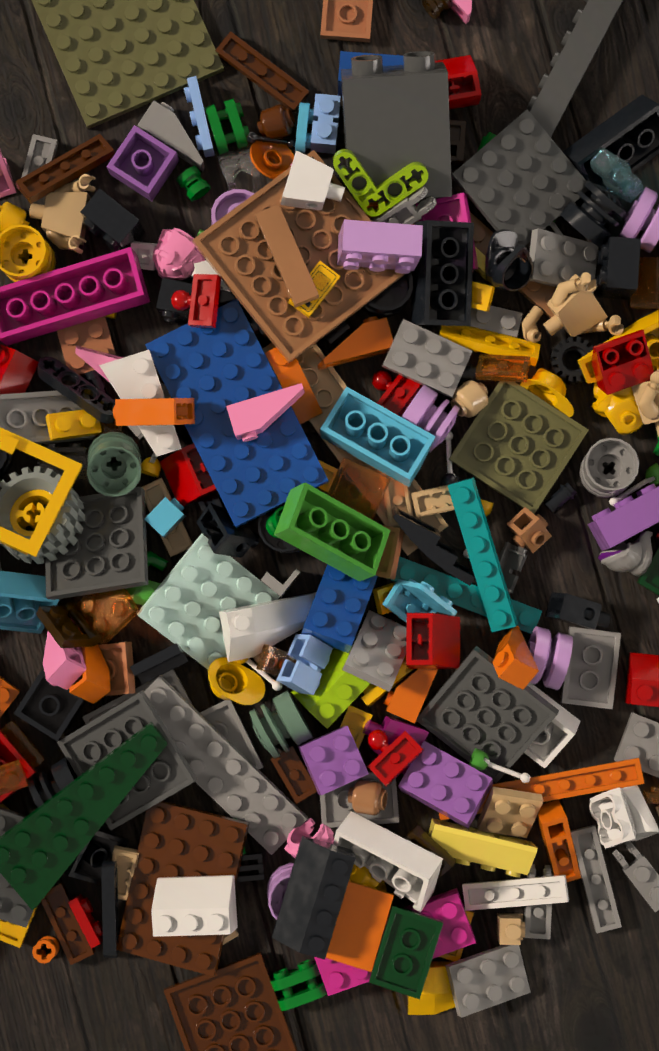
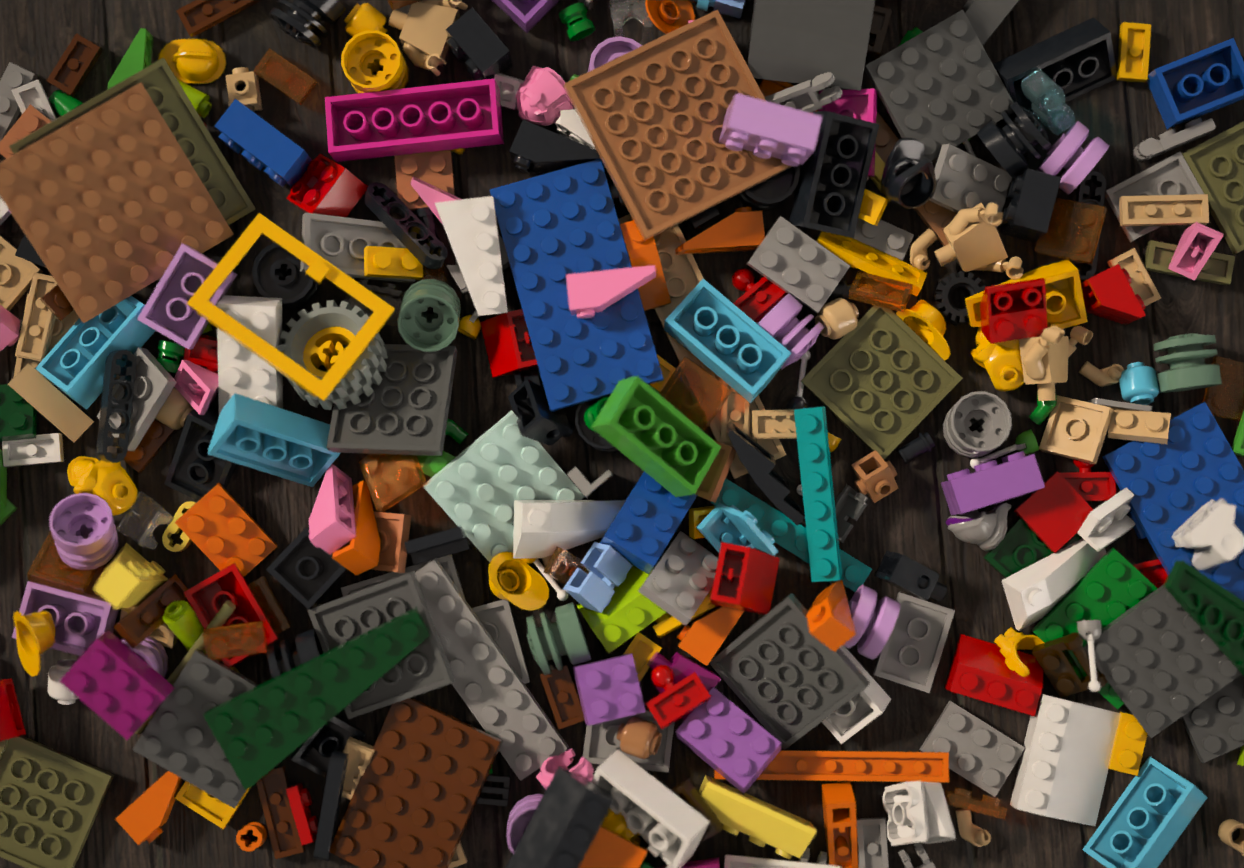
camera: 10 degrees right, 0 degrees up
dark brown plate [36,602,102,648] -> none
orange slope [113,398,195,426] -> none
tan tile [142,478,193,557] -> none
medium azure brick [144,497,186,538] -> none
white slope [151,875,238,937] -> none
red plate [171,274,221,328] -> none
medium nougat tile [255,204,319,308] -> none
white torso [281,151,345,210] -> none
yellow tile [288,261,340,318] -> none
lime beam [333,149,428,217] -> none
hinge [469,748,530,783] -> none
tan plate [477,787,543,838] -> none

